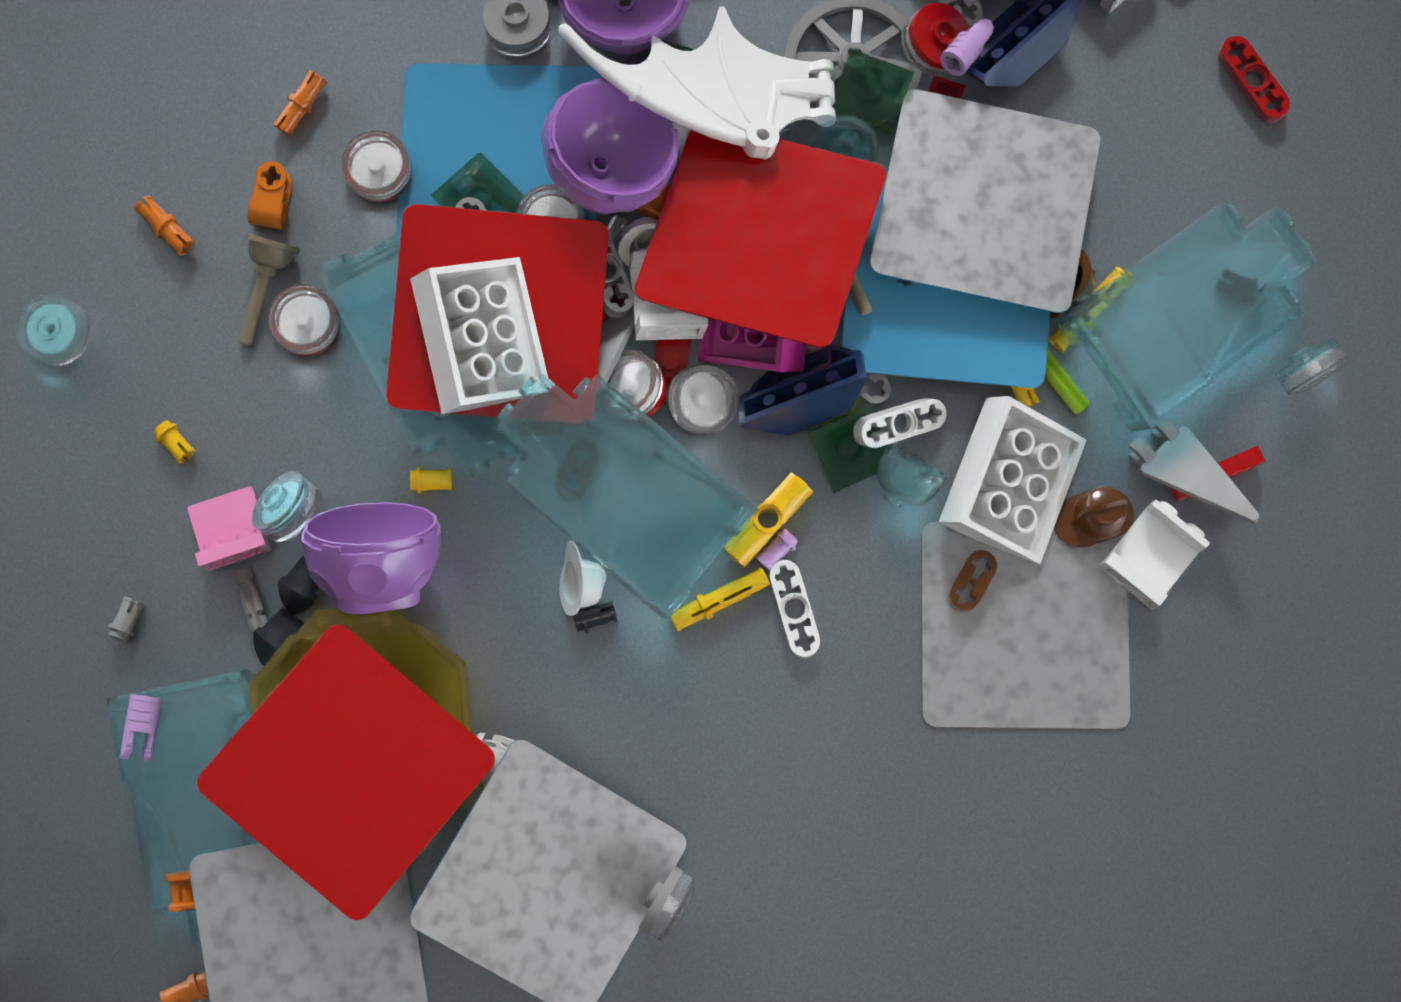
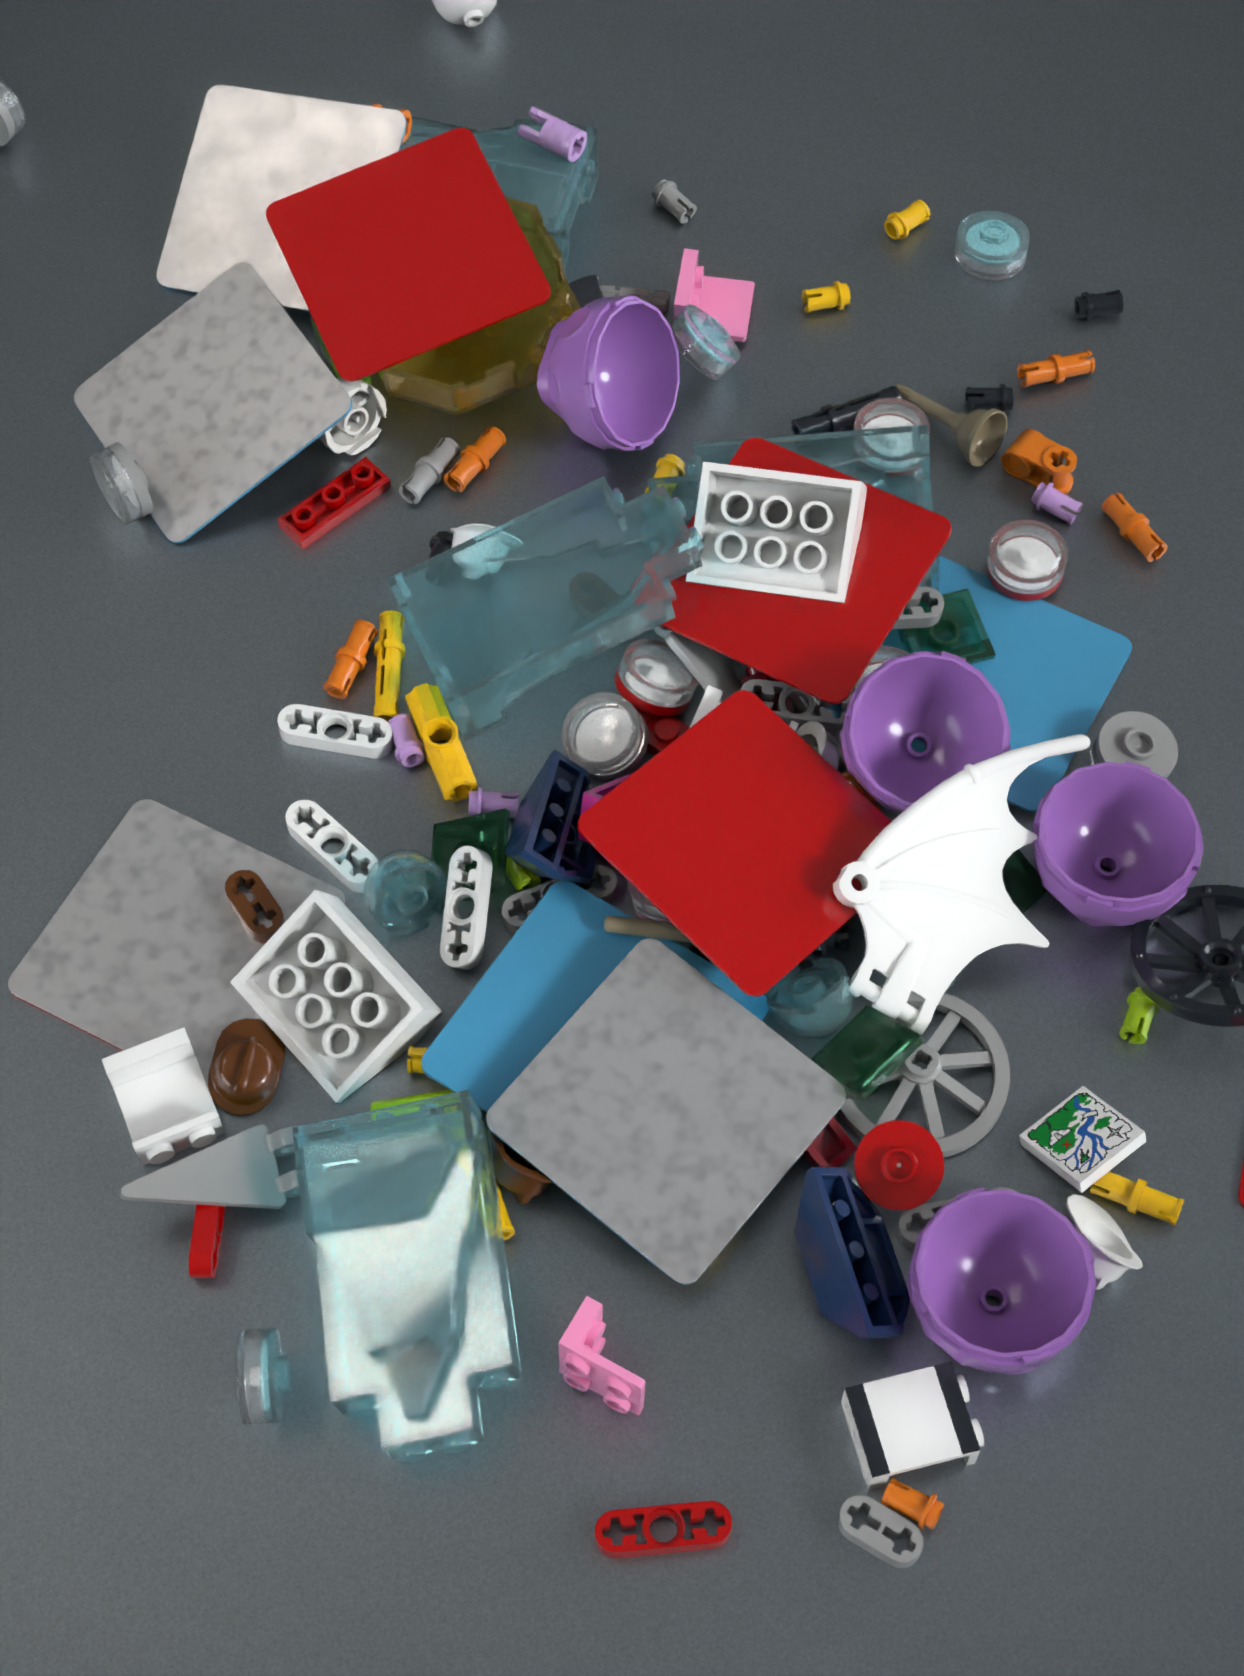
camera: 115 degrees right, 20 degrees down
lavender hinge [940,18,994,76] -> none
none -> red tile [277,456,391,550]
none -> white beam [286,800,380,893]
none -> orange pin [323,619,378,699]
none -> light grey pin [398,437,461,504]
none -> orange pin [443,426,506,493]
none -> lavender pin [468,787,519,820]
none -> bright pink bracket [558,1296,645,1415]
none -> black pin [791,386,902,443]
none -> yellow pin [884,200,930,239]
none -> black pin [965,384,1014,413]
none -> lavender pin [1030,482,1083,525]
none -> black pin [1074,290,1124,321]

